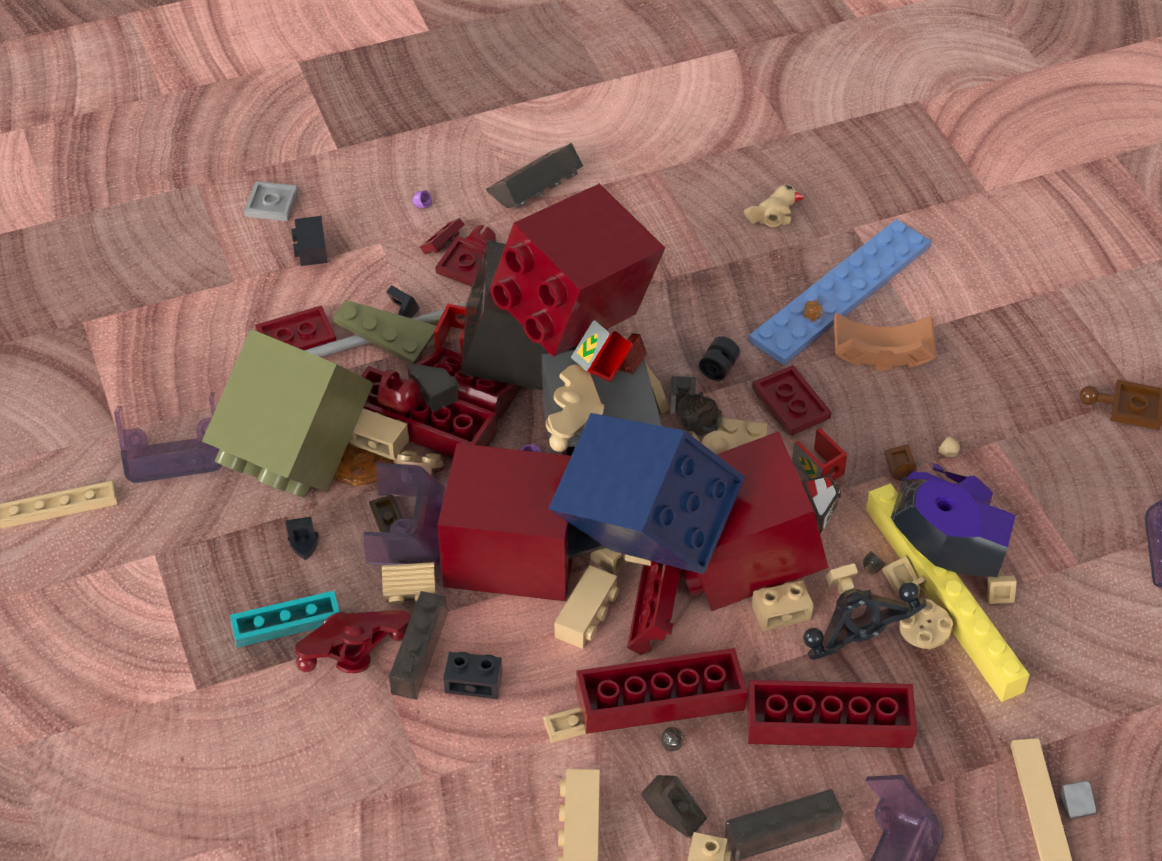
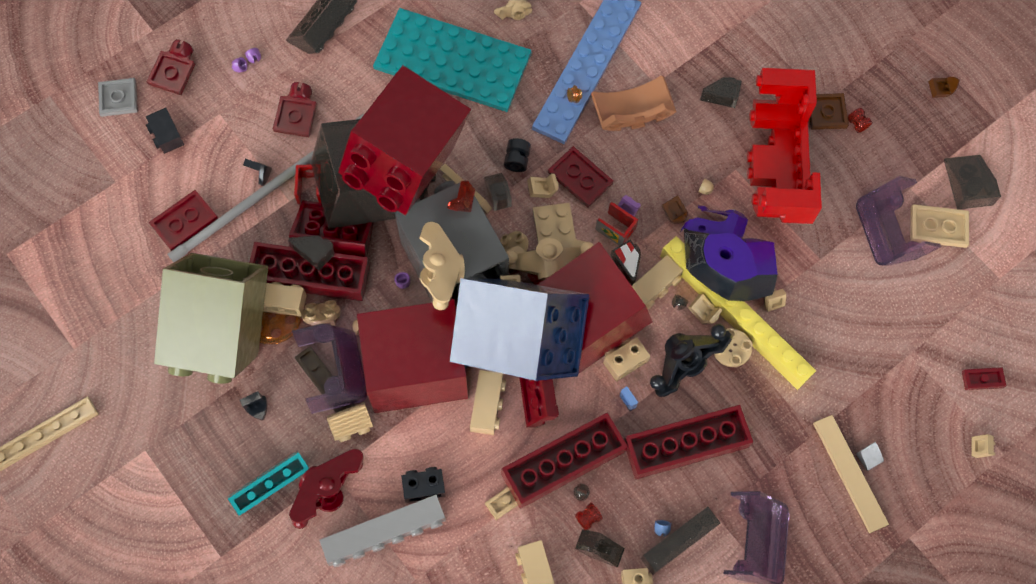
camera: 20 degrees left, 20 degrees up
clear purple windscreen [114,392,222,483] -> none
olive wing [333,300,436,365] -> none
dark red helmet [377,369,420,412] -> none
clear smoke brick [389,591,448,700] -> none
dark red plate [420,218,465,254] -> none
piece [571,320,633,382] -> none
clear smoke hair [677,392,723,436] -> none
tan tile [825,563,858,595] -> none
none -> dark red plate [146,39,196,95]
none -> medium lavender hinge [245,48,261,63]
none -> light grey brick [320,495,446,567]
none -> teal plate [373,8,532,112]
none -> tan bracket [527,174,558,198]
none -> clear red wheel [575,503,603,531]
none -> medium lavender tile [618,195,641,217]
none -> medium blue tile [620,387,638,411]
none -> tan brick [632,255,683,310]
none -> medium blue hinge [654,520,671,537]
none -> clear smoke slope [700,77,742,108]
none -> red brick [747,68,822,224]

